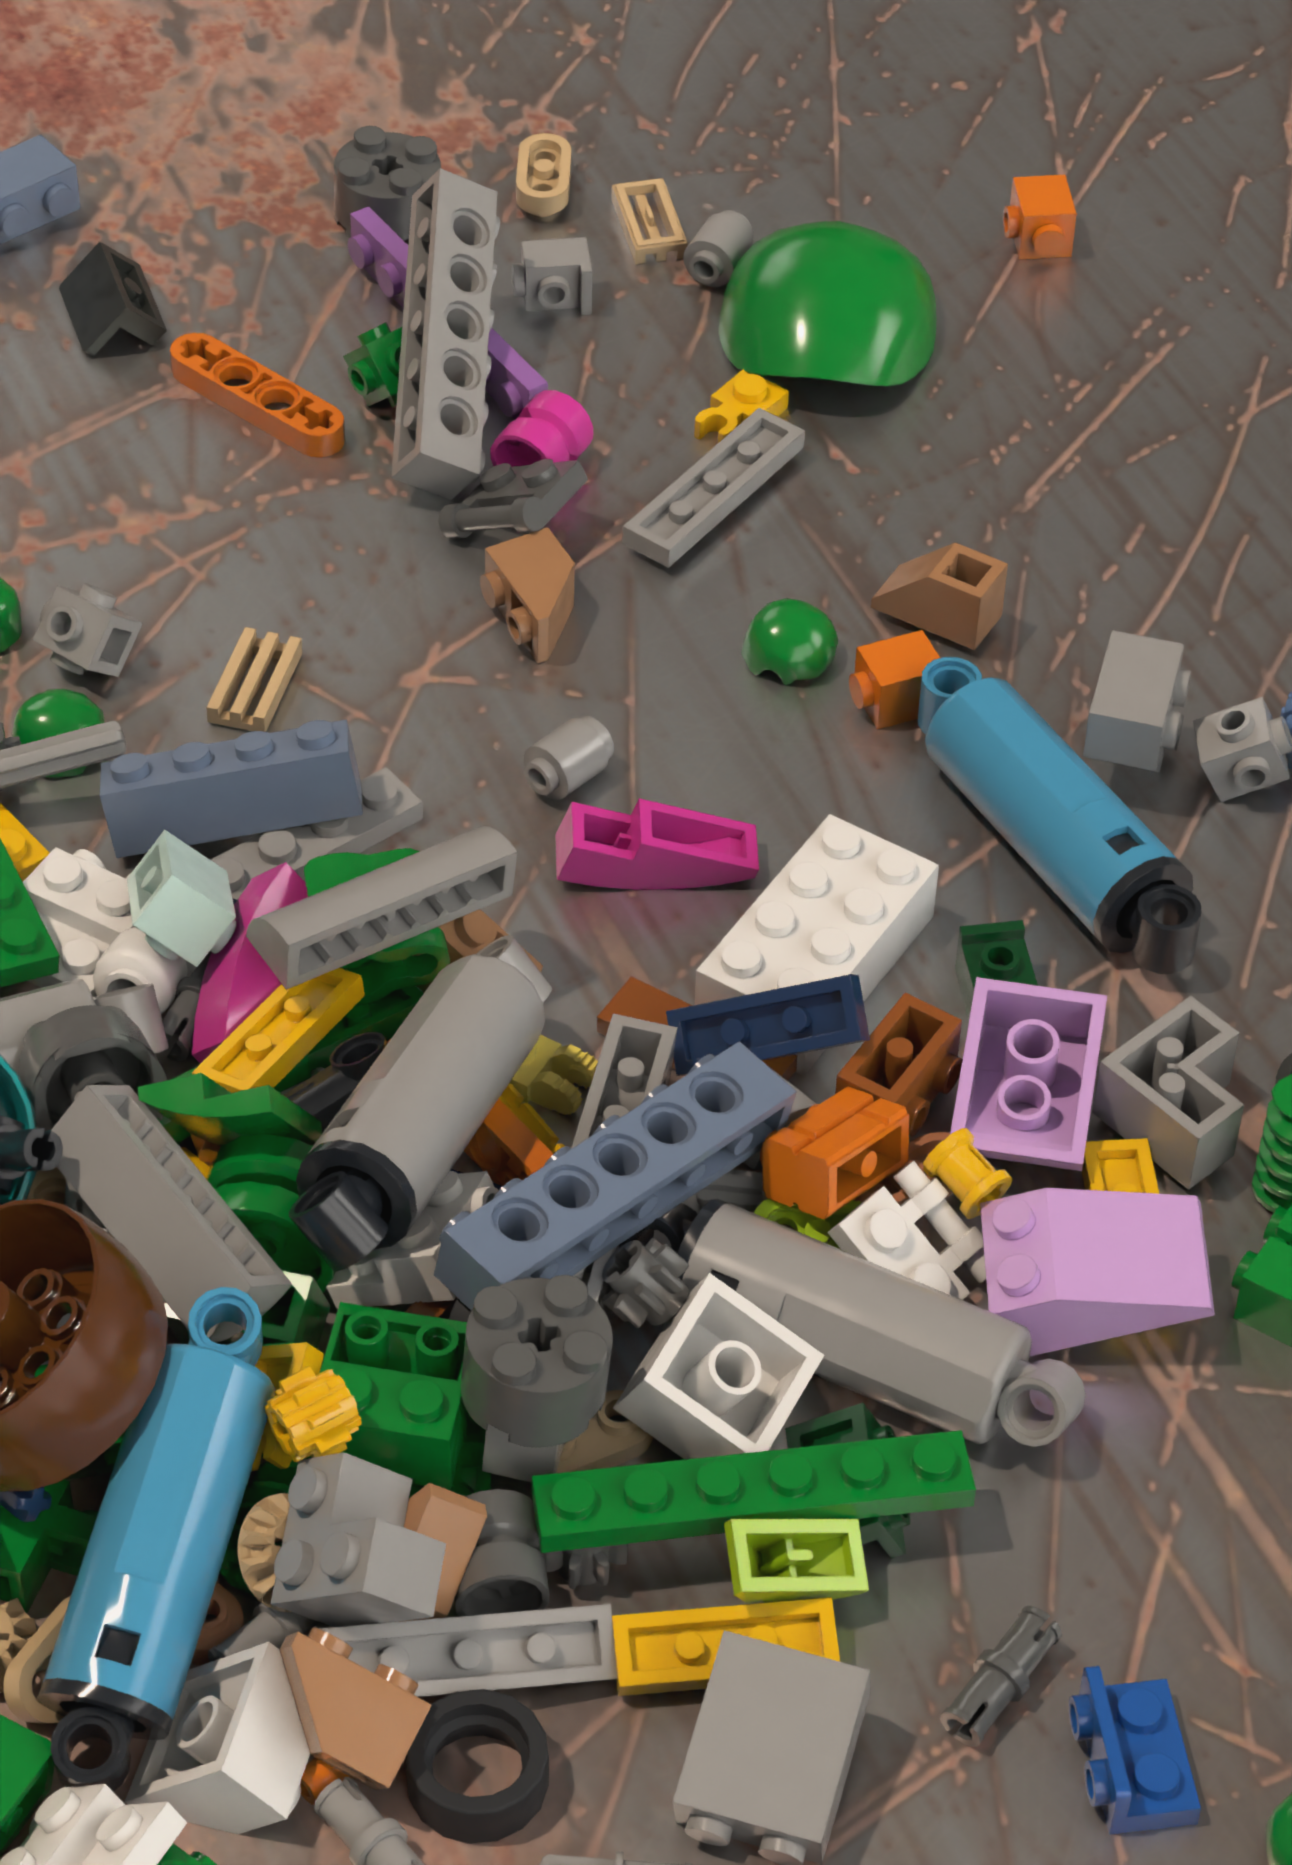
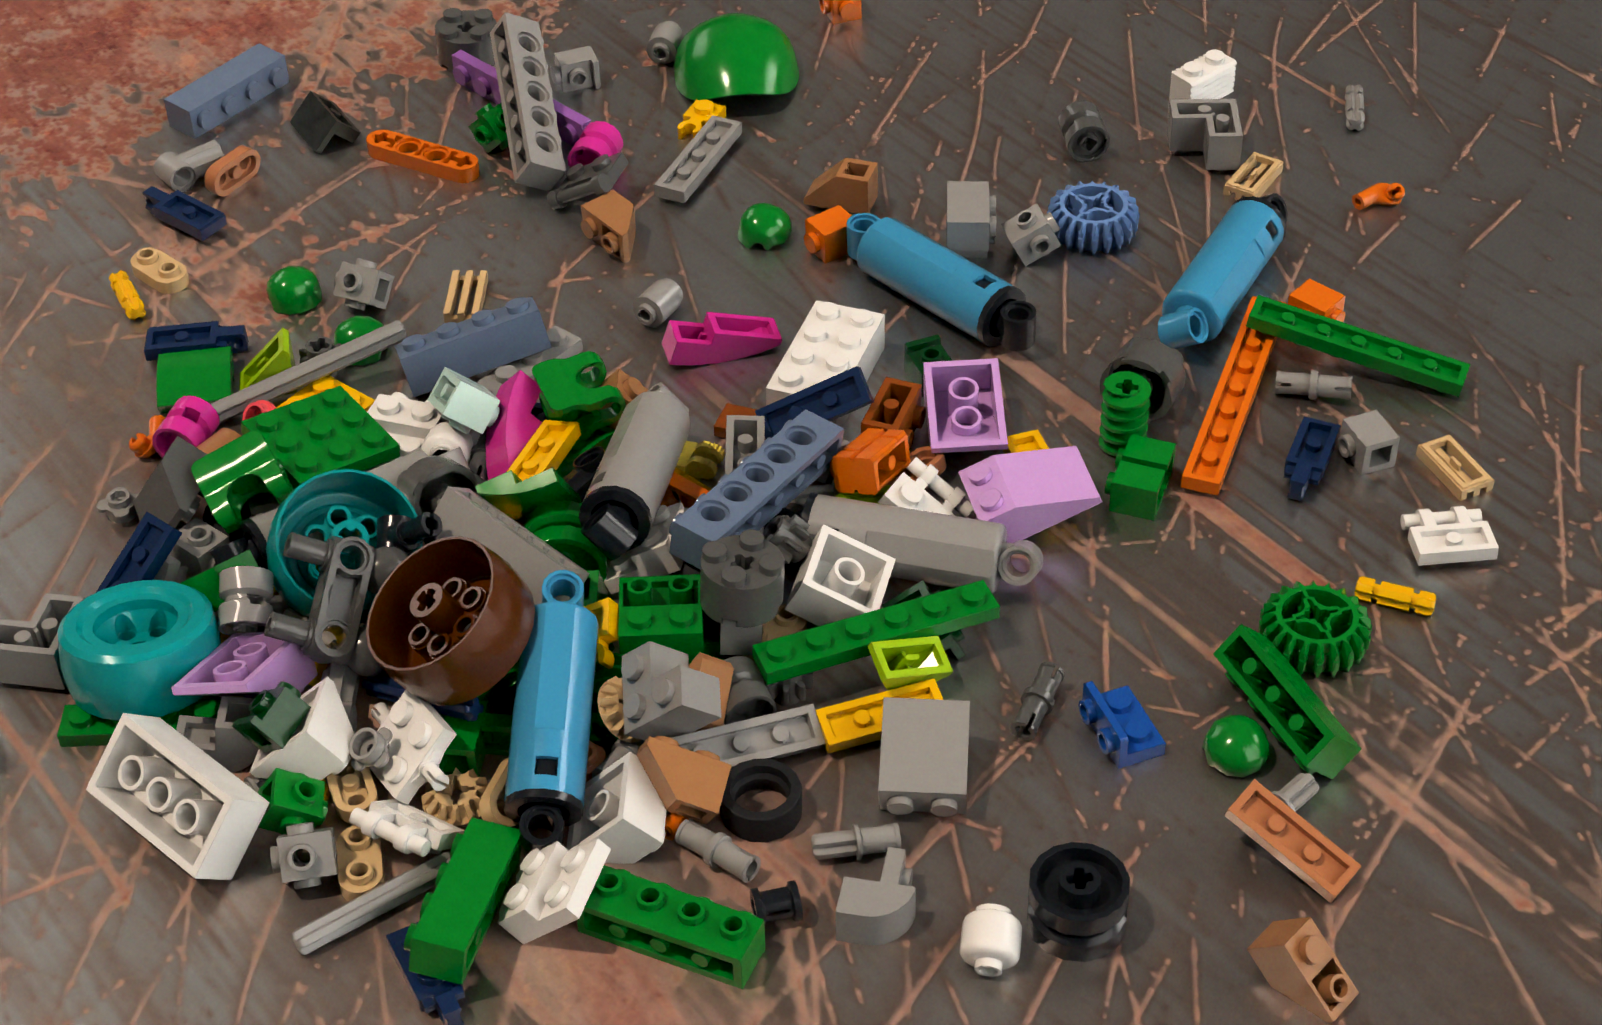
camera: 10 degrees left, 5 degrees down
light grey brick [246,826,518,990] -> none
yellow gear [264,1366,362,1462] -> none
tan plate [516,133,571,217] -> none
tan tile [612,178,688,265] -> none
yellow bush [923,1128,1013,1219] -> none
light grey brick [1092,995,1244,1190] -> none

